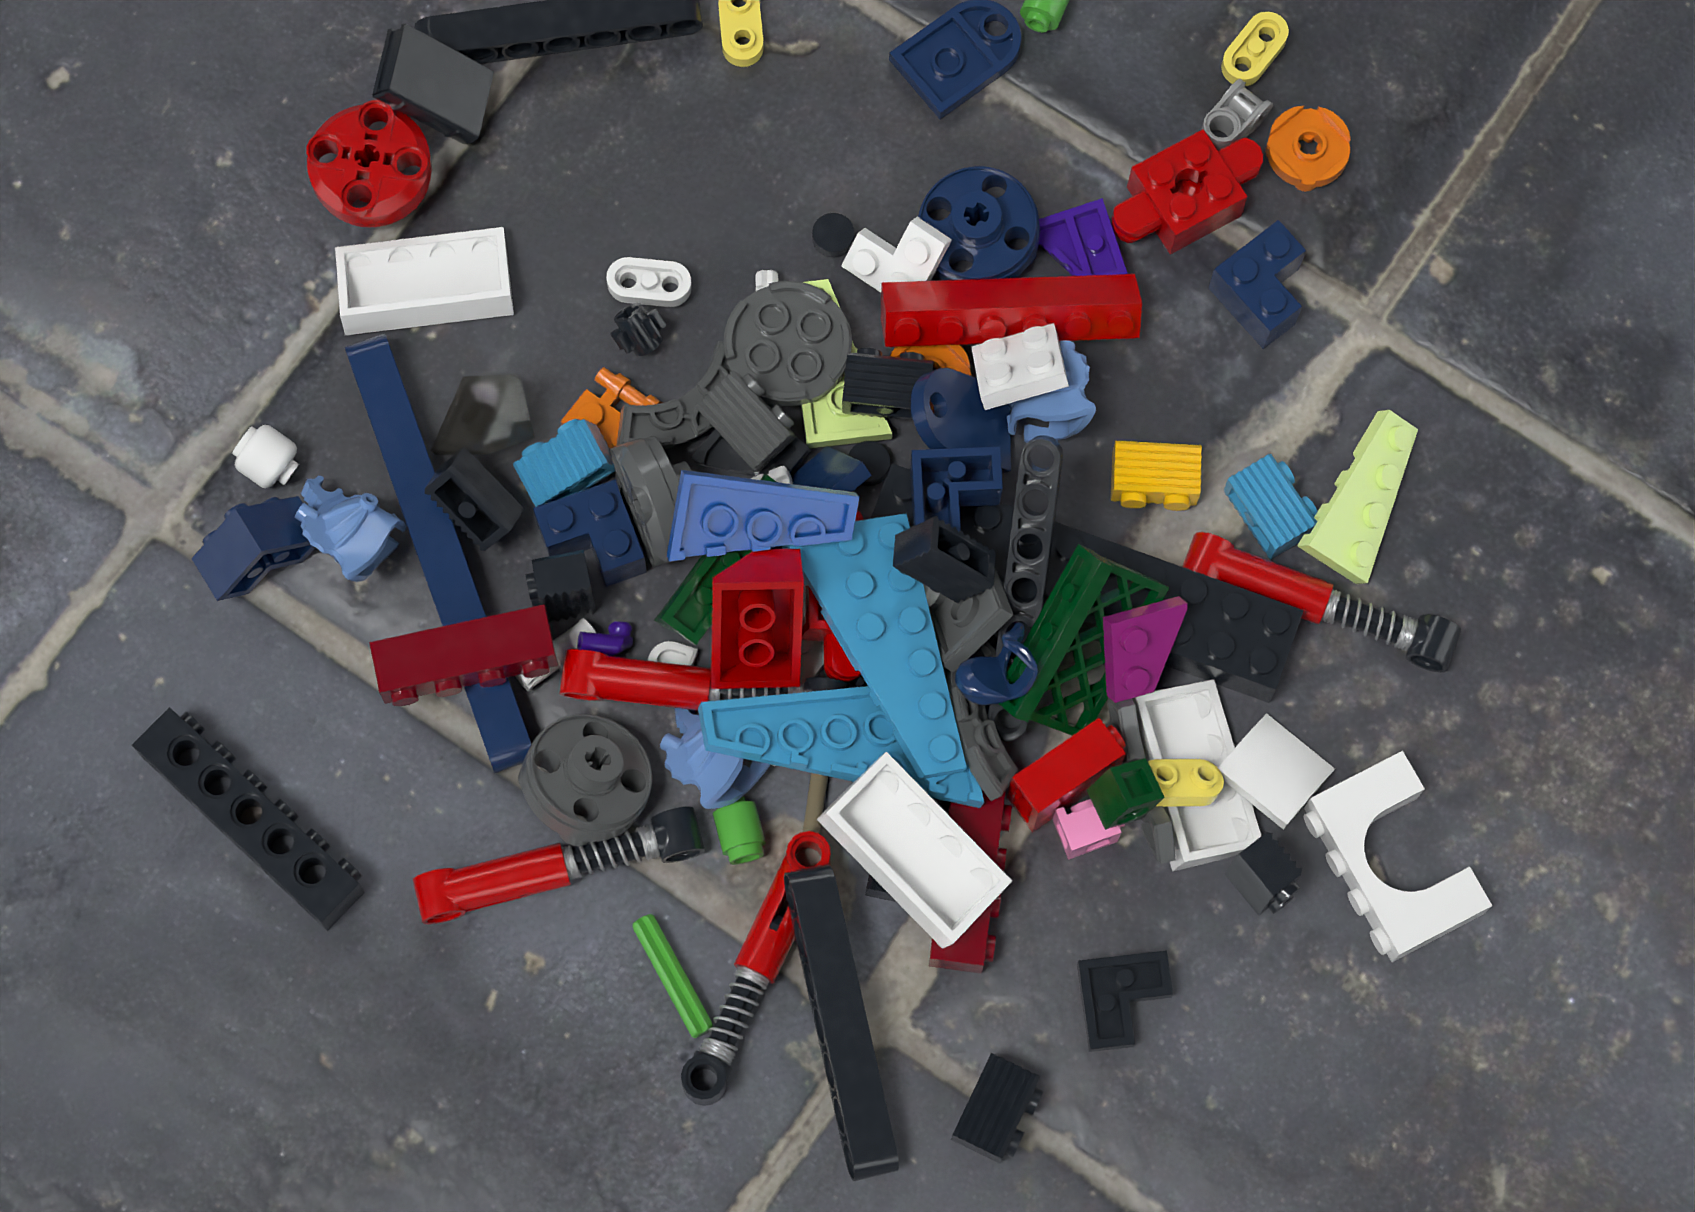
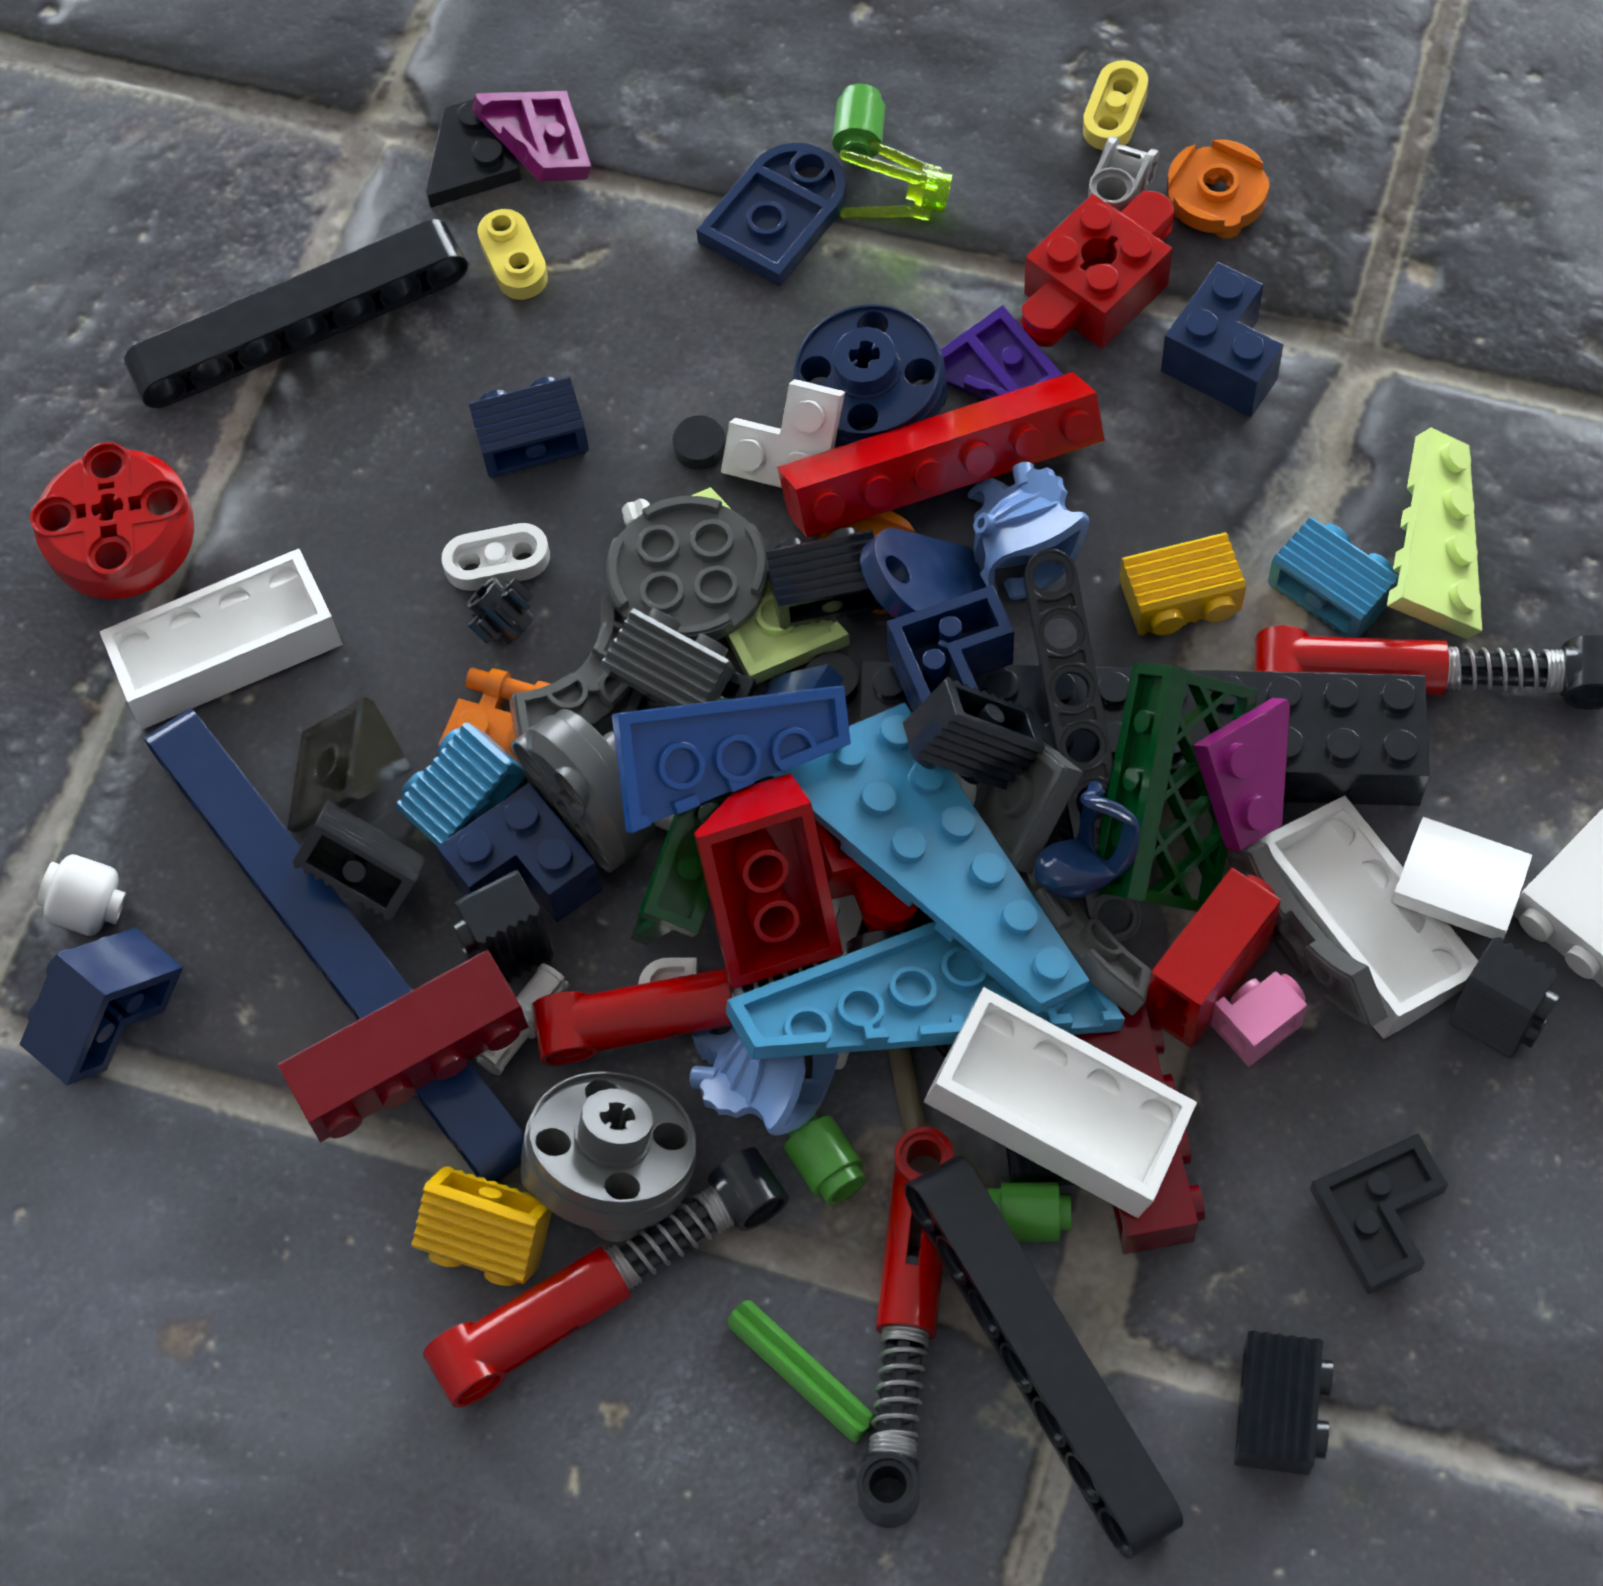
camera: 10 degrees left, 10 degrees down
black brick [132,707,365,931] -> none
medium blue helmet [295,476,407,582] -> none
black piece [372,23,494,145] -> none
dark purple arm [577,621,634,656] -> none
white plate [971,323,1069,410] -> none
dark green brick [1087,758,1165,830] -> none
light yellow plate [1148,759,1224,807] -> none
none -> yellow brick [411,1166,552,1286]
none -> dark blue brick [468,376,589,478]
none -> clear neon green plant [839,141,953,221]
none -> bright green brick [986,1182,1072,1243]

